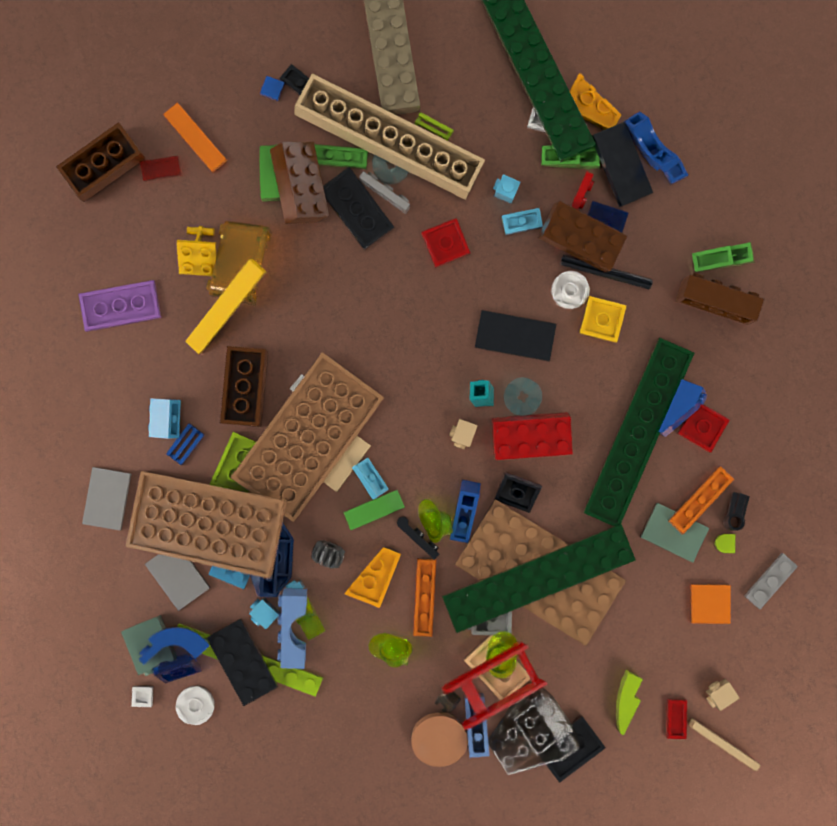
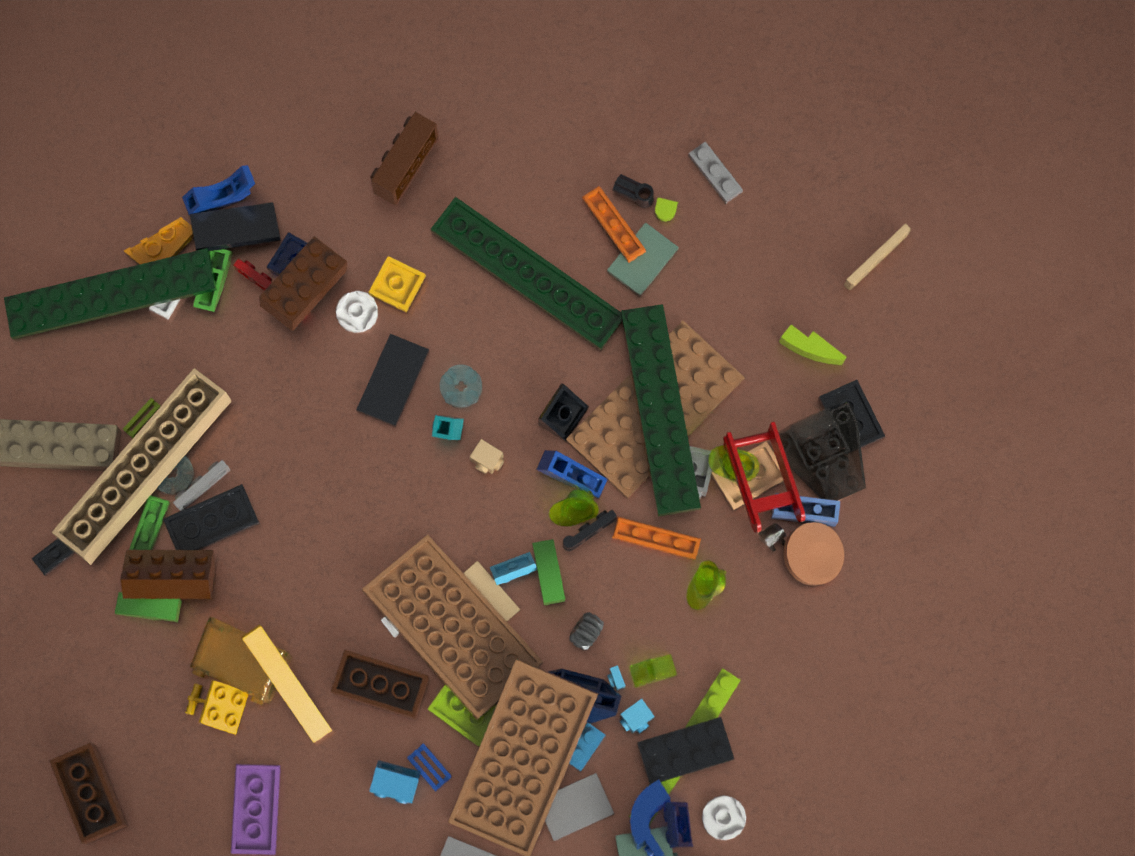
camera: 75 degrees left, 10 degrees down
clear red tile [140,155,182,182] -> none
orange tile [163,102,227,173] -> none
blue tile [260,76,285,101] -> none
medium blue arch [277,588,307,669] -> none
light orange wing [344,547,401,608] -> none
red tile [421,218,471,268] -> none
red brick [491,412,573,460] -> none
medium azure brick [493,174,520,204] -> none
medium azure plate [502,208,543,235] -> none
black axle [560,255,653,289] -> none
blue slope [659,379,707,437] -> none
blue tile [664,159,688,185] -> none
red tile [666,699,687,739] -> none
red tile [677,404,730,453] -> none
orange tile [691,584,731,624] -> none
bright green slope [692,242,755,272] -> none
tan brick [706,679,740,711] -> none

